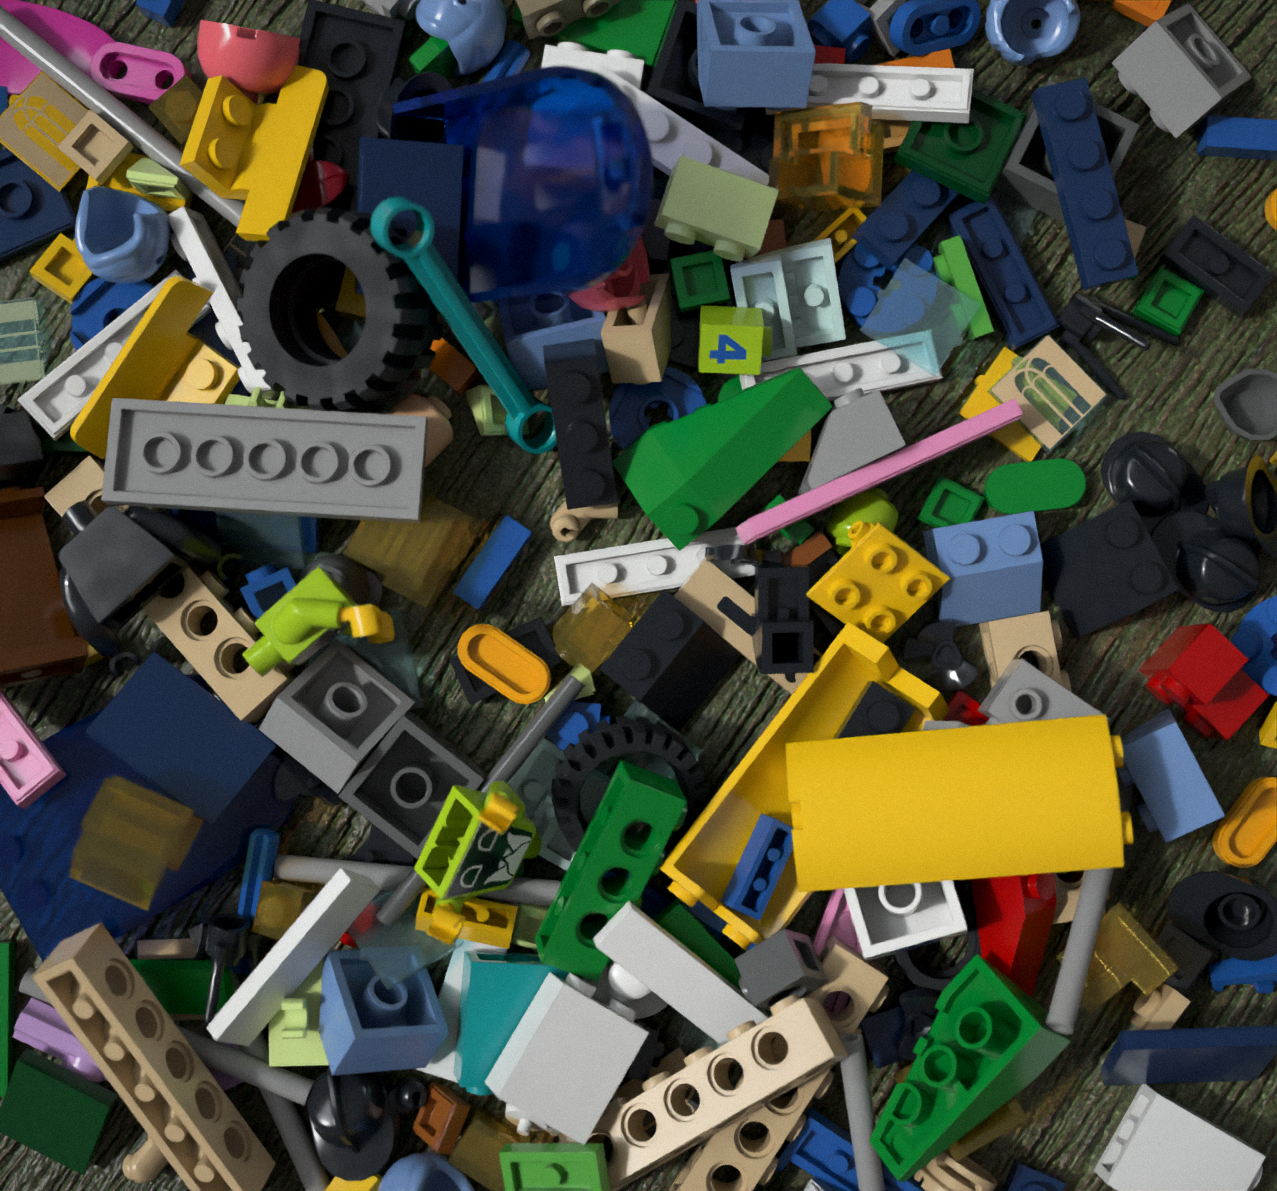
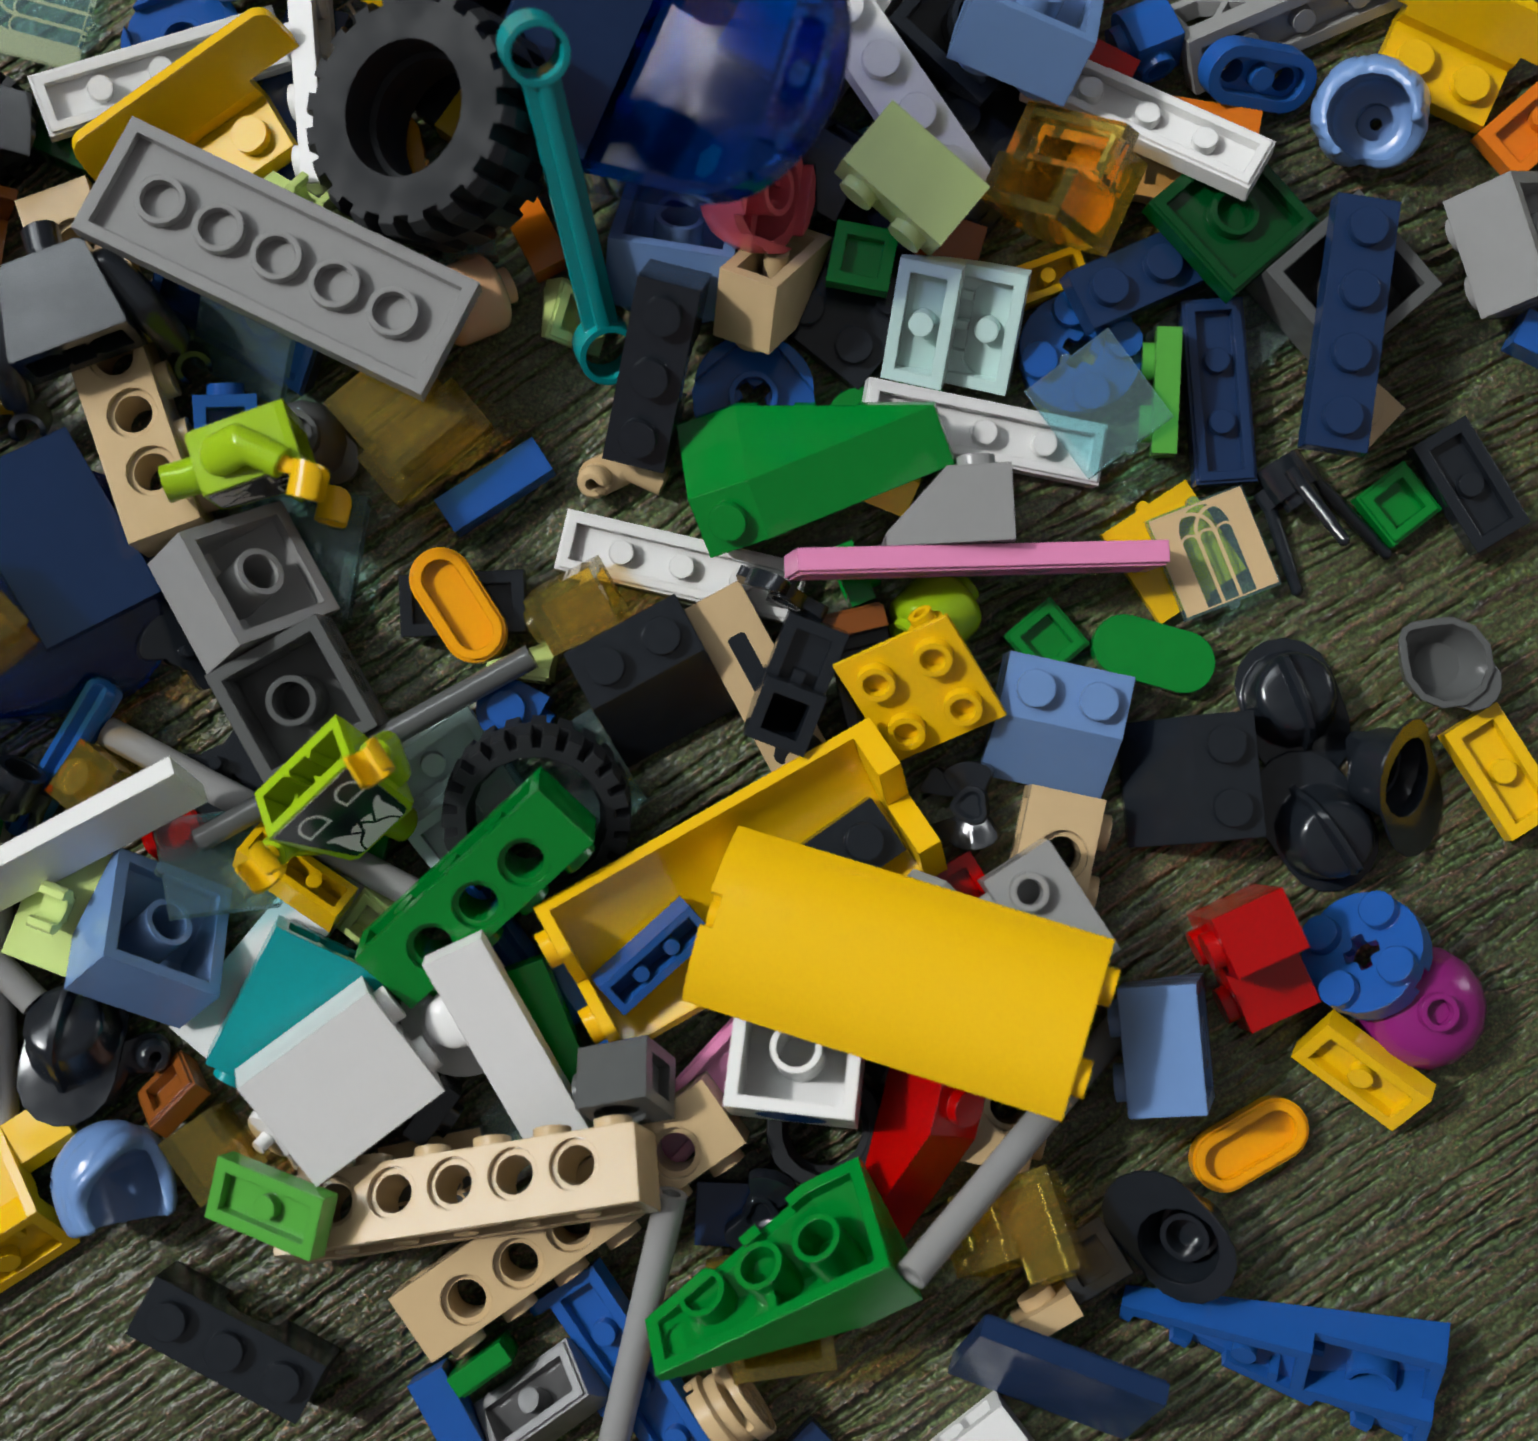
camera: 25 degrees right, 0 degrees up
lime brick [698,305,772,375] -> none

